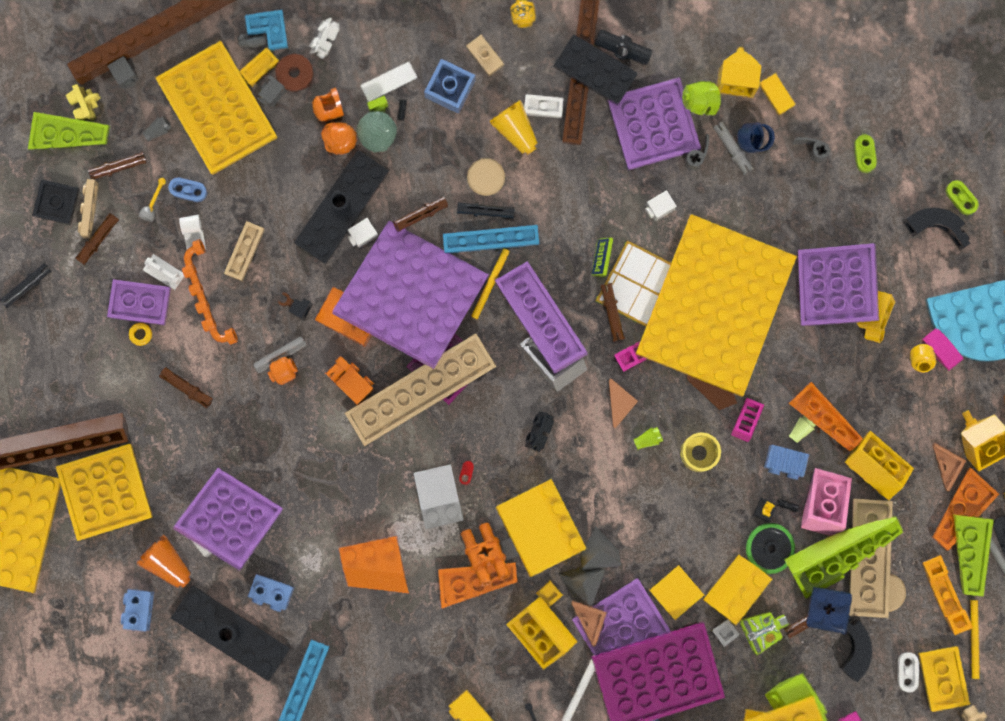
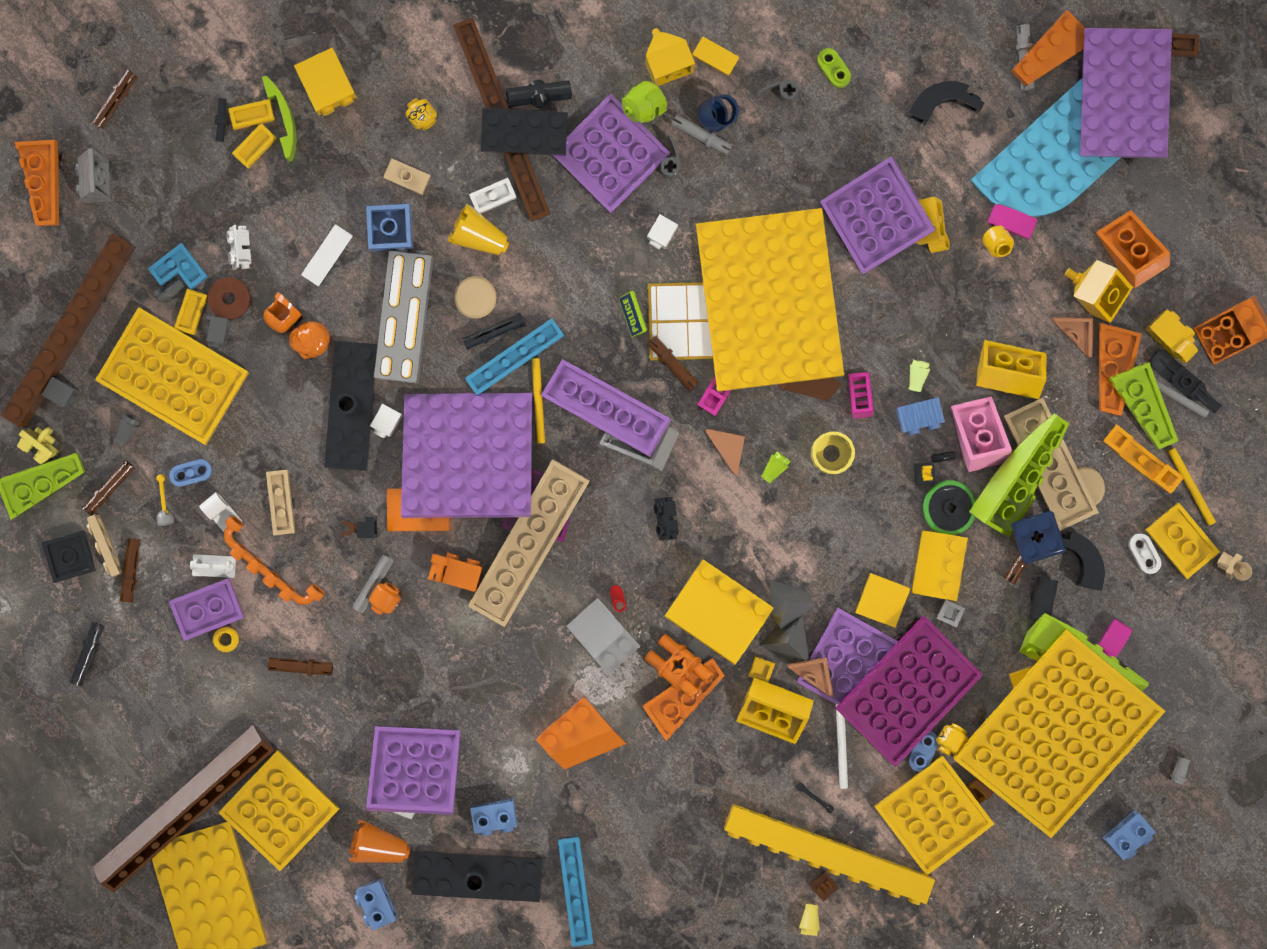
camera: 25 degrees left, 5 degrees up
sand green hair [356,111,397,152] -> none
lime plate [367,96,388,112] -> none
reddish brown pin [393,197,448,232] -> none
black piece [397,95,407,126] -> none
torso [739,612,789,655] -> none
orange wing [789,382,863,451] -> none
lime plate [946,180,979,215] -> none
none -> light grey brick [374,249,434,384]
none -> black pin [1029,577,1059,620]

